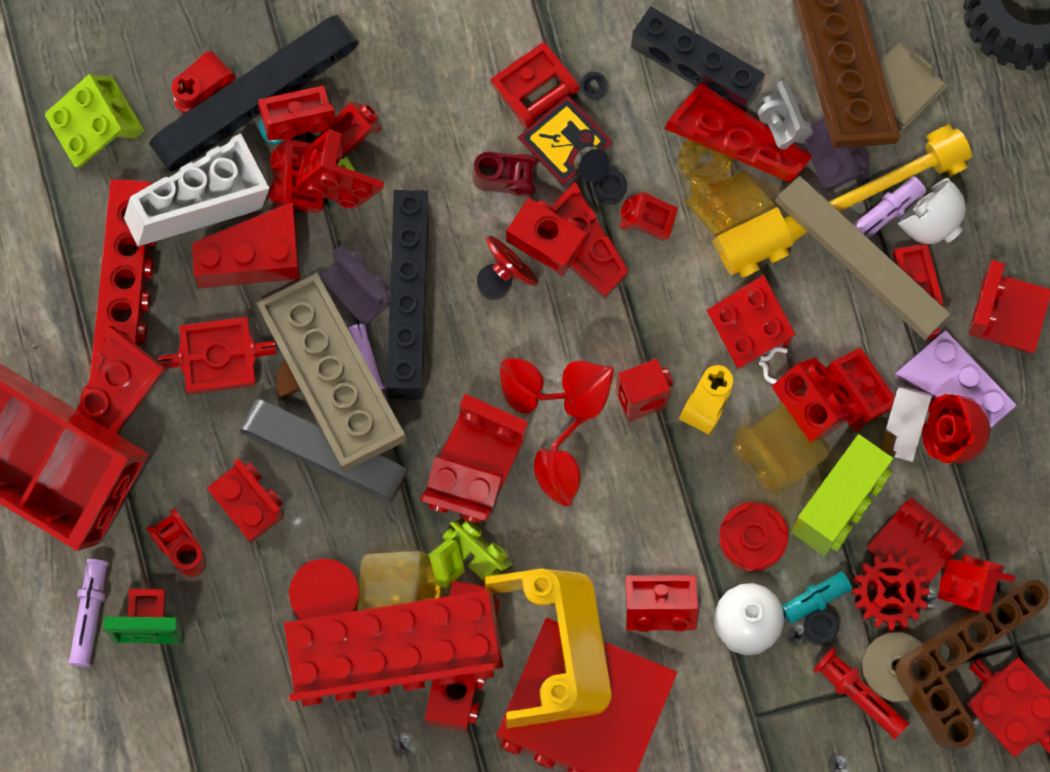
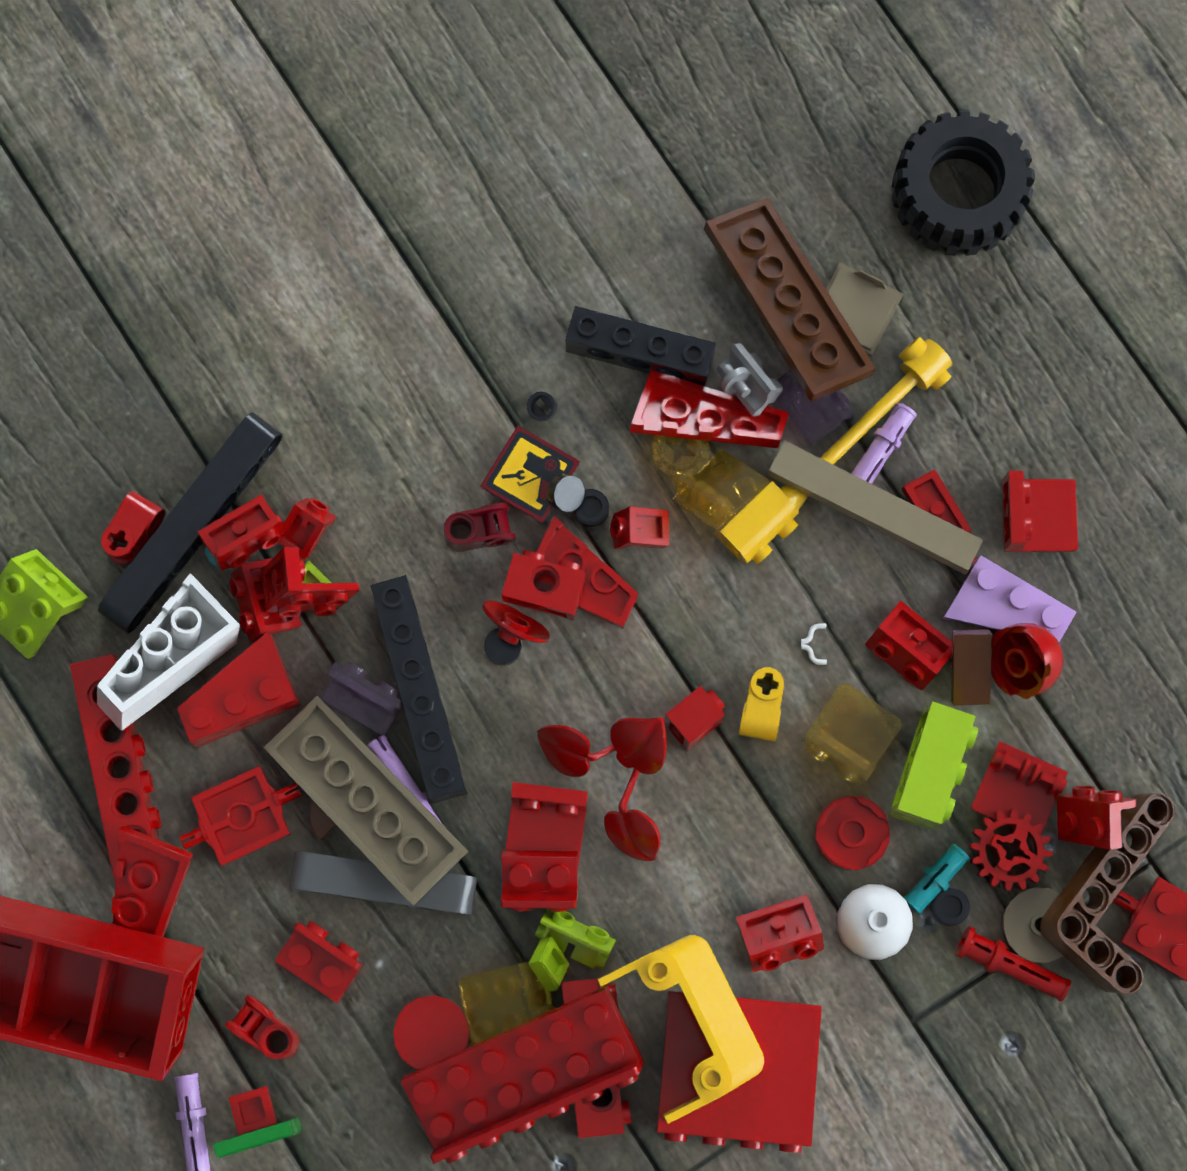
camera: 15 degrees left, 5 degrees up
red plate [490,42,580,129] -> none
red hinge [706,275,796,369] -> none
red brick [771,357,855,443] -> none
white cylinder [898,178,967,244] -> none

